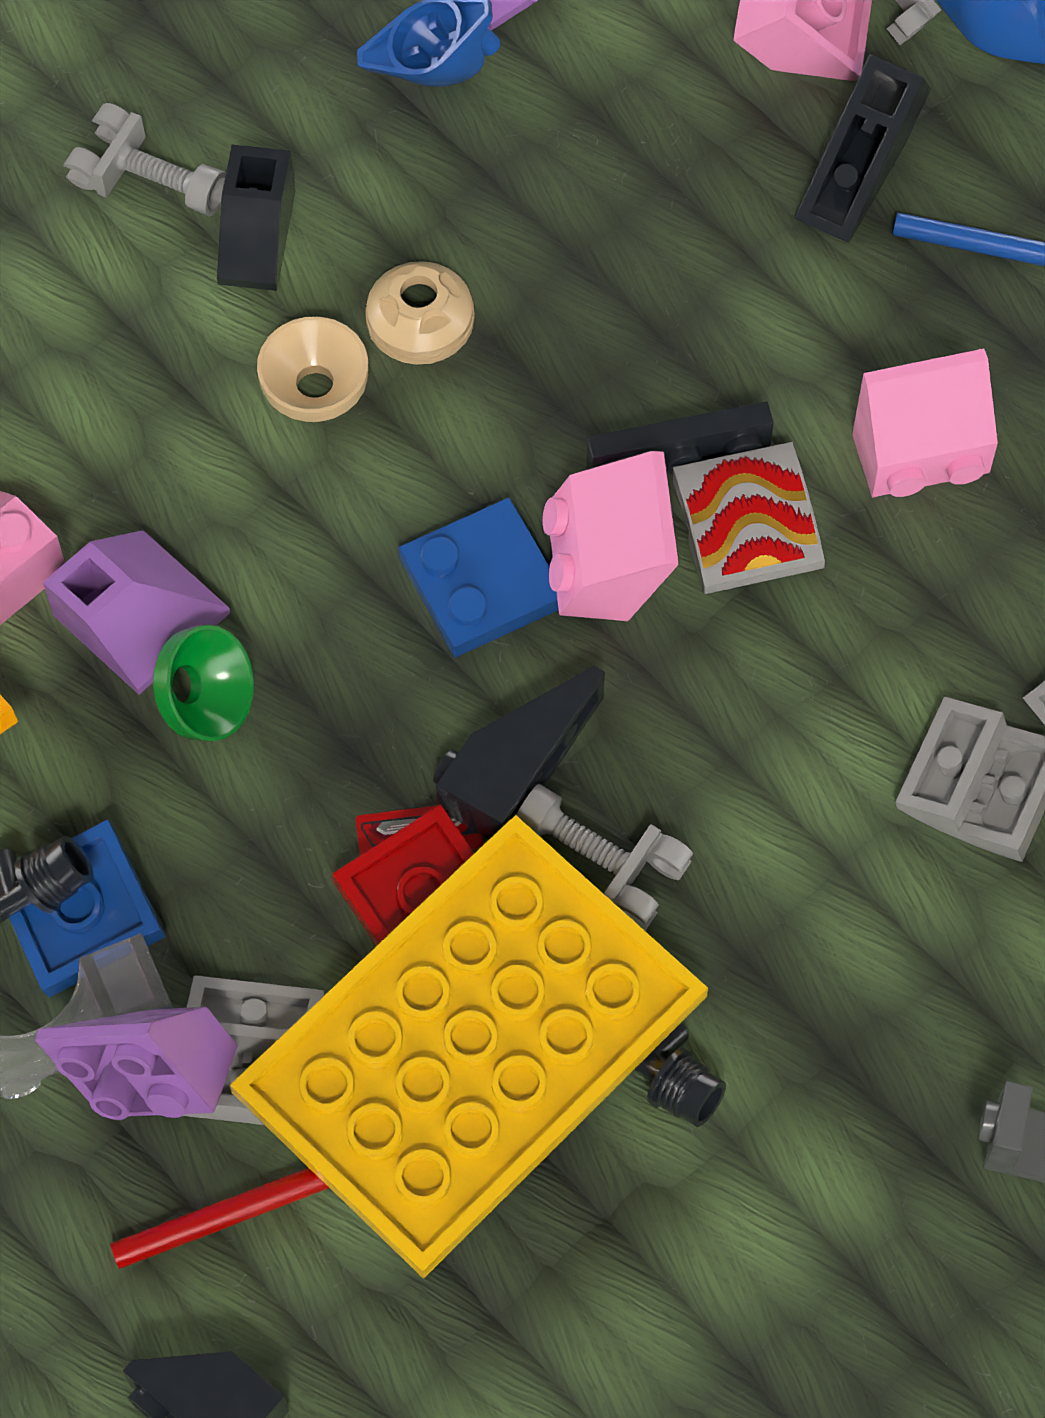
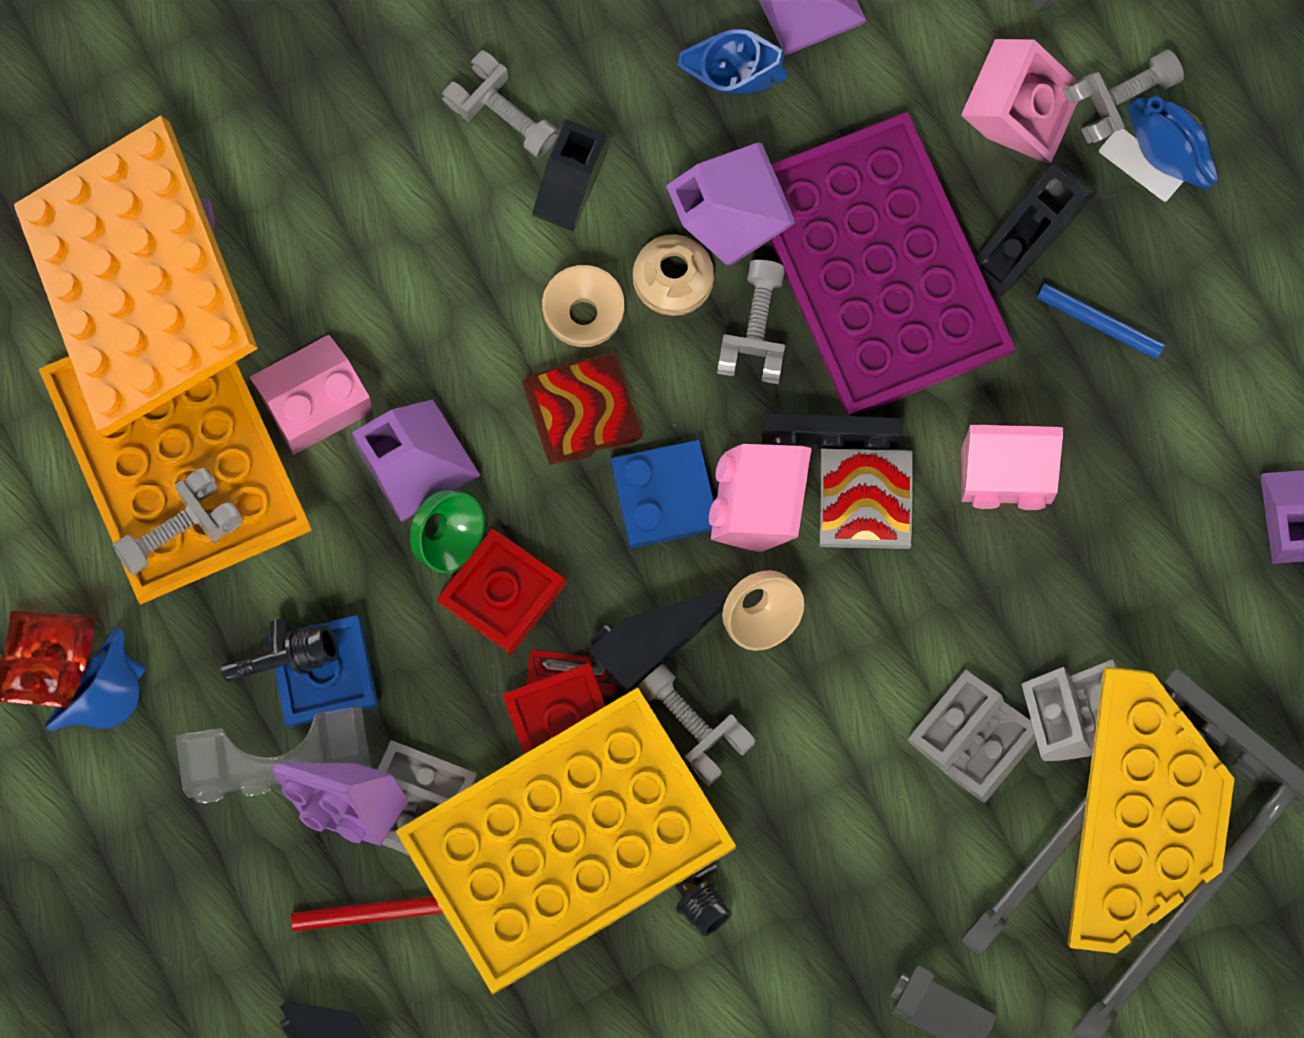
camera: 10 degrees right, 10 degrees up
none -> red plate [436,528,567,655]
none -> slope [522,353,642,465]
none -> medium lavender slope [666,143,796,265]
none -> light grey bar [717,260,785,384]
none -> tan piece [722,570,805,651]
none -> magenta plate [769,112,1016,416]
none -> white sticker [1099,129,1183,202]

